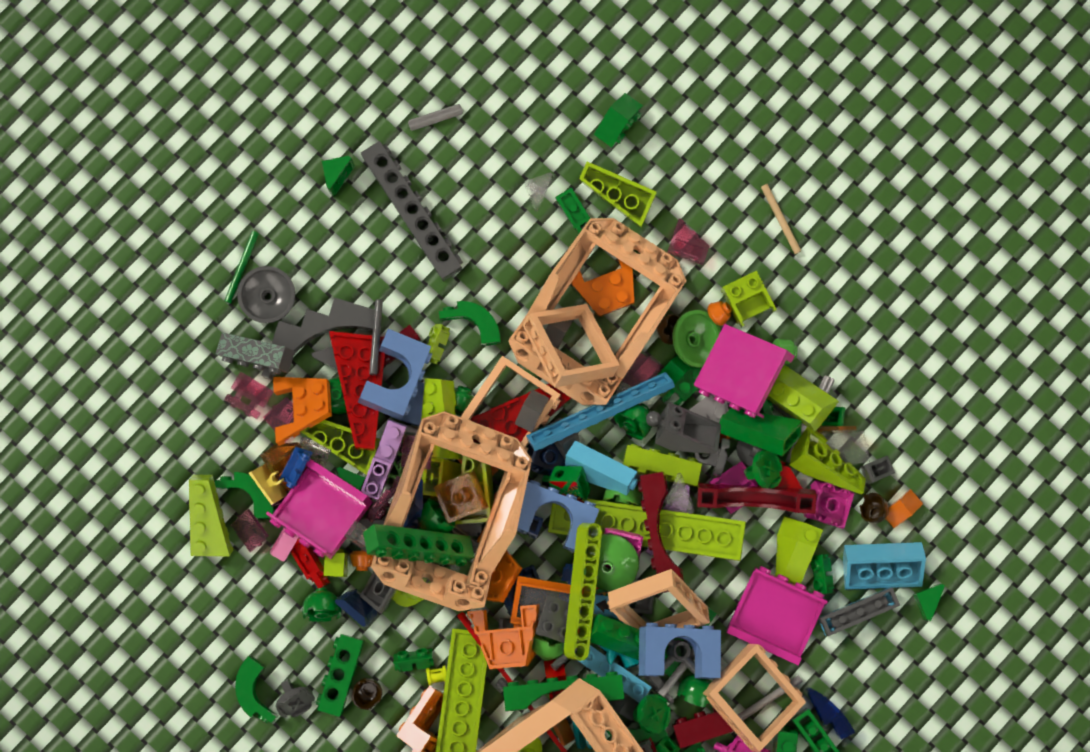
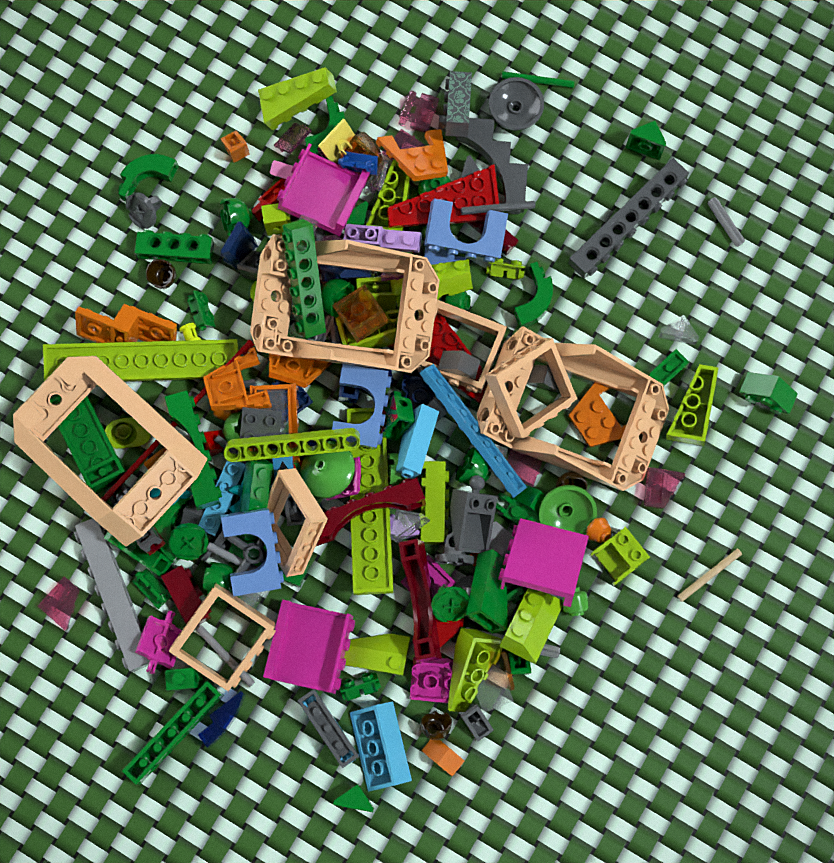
camera: 80 degrees right, 5 degrees down
none -> orange slope [221,130,250,163]

